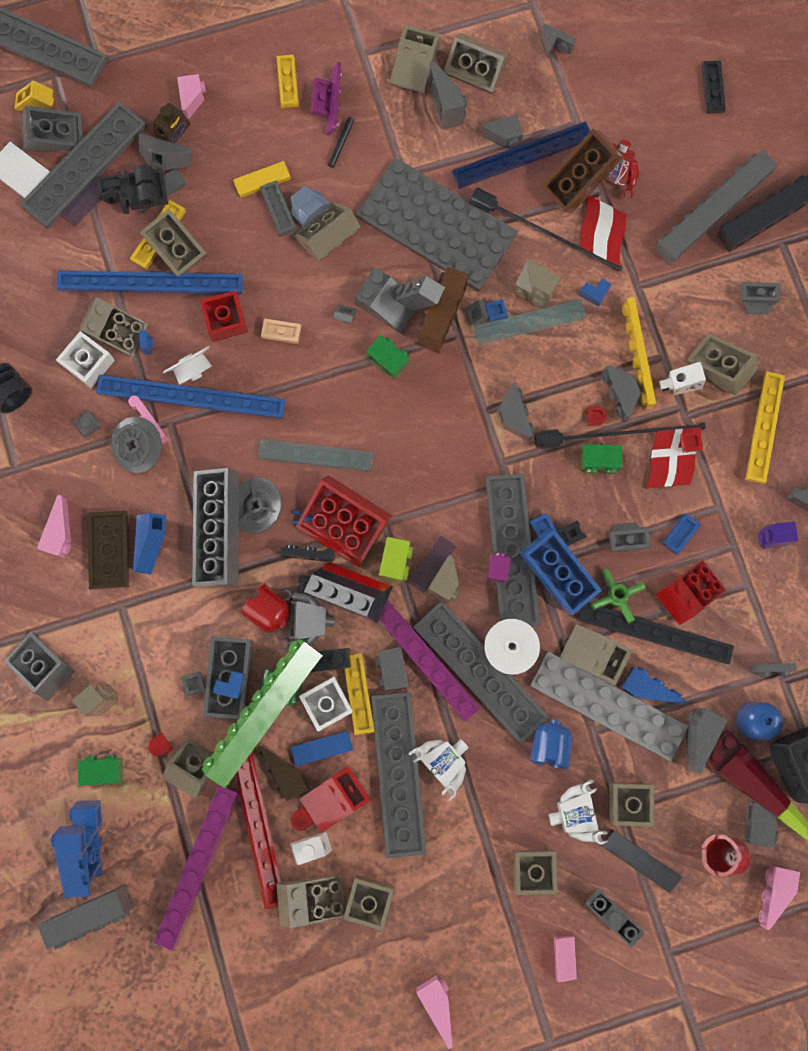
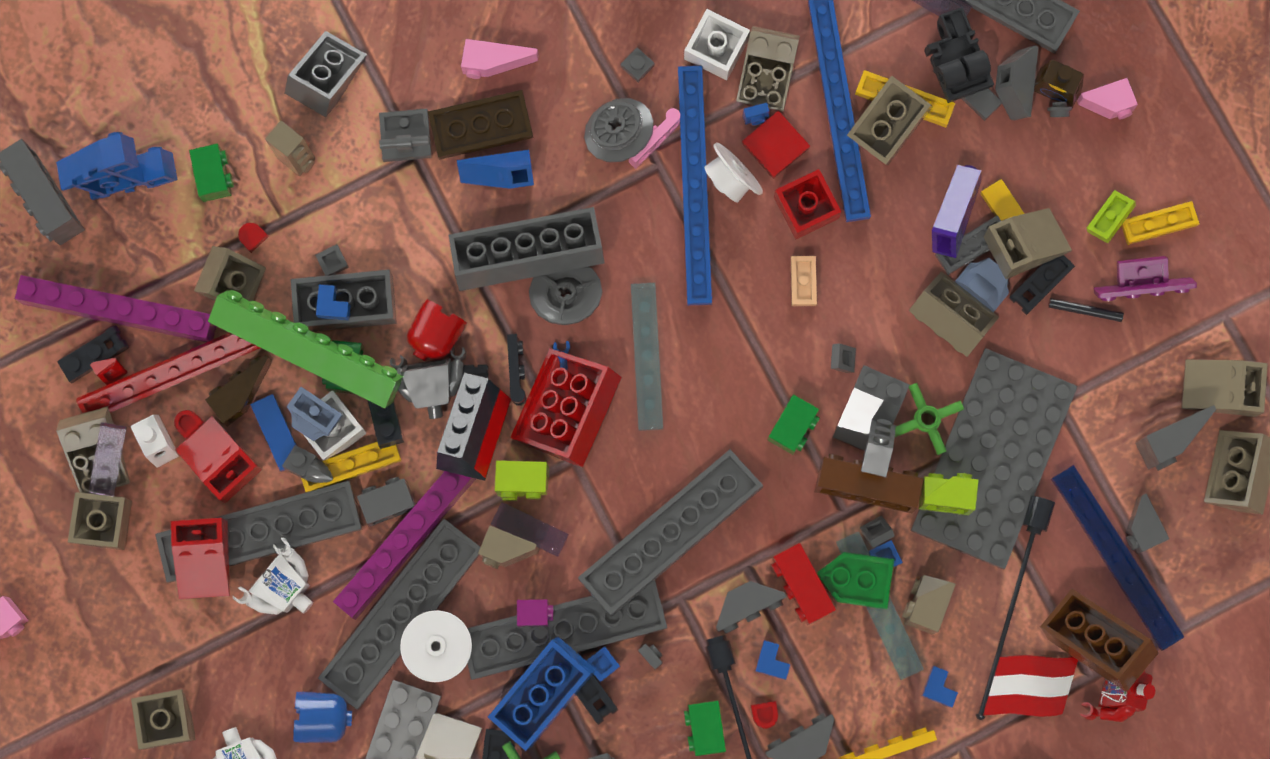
camera: 85 degrees right, 0 degrees up
none -> black plate [57,325,129,383]
none -> clear purple tile [88,422,127,496]
none -> red slope [90,358,128,385]
none -> slope [171,518,230,599]
none -> dark grey plate [282,445,333,483]
none -> sand blue slope [287,387,344,441]
none -> dark grey plate [379,109,432,162]
none -> dark grey plate [578,450,763,617]
none -> dark grey plate [638,644,663,670]
none -> red tile [742,110,810,179]
none -> blue piece [755,640,790,680]
none -> red brick [771,543,836,625]
none -> green tile [817,552,894,610]
none -> bright green bar [895,383,964,455]
none -> lime slope [918,473,978,515]
none -> slope [932,165,981,258]
none -> dark tan slope [983,208,1072,279]
none -> black plate [1009,255,1075,315]
none -> dark grey plate [1047,102,1072,117]
none -> lime plate [1087,190,1136,243]

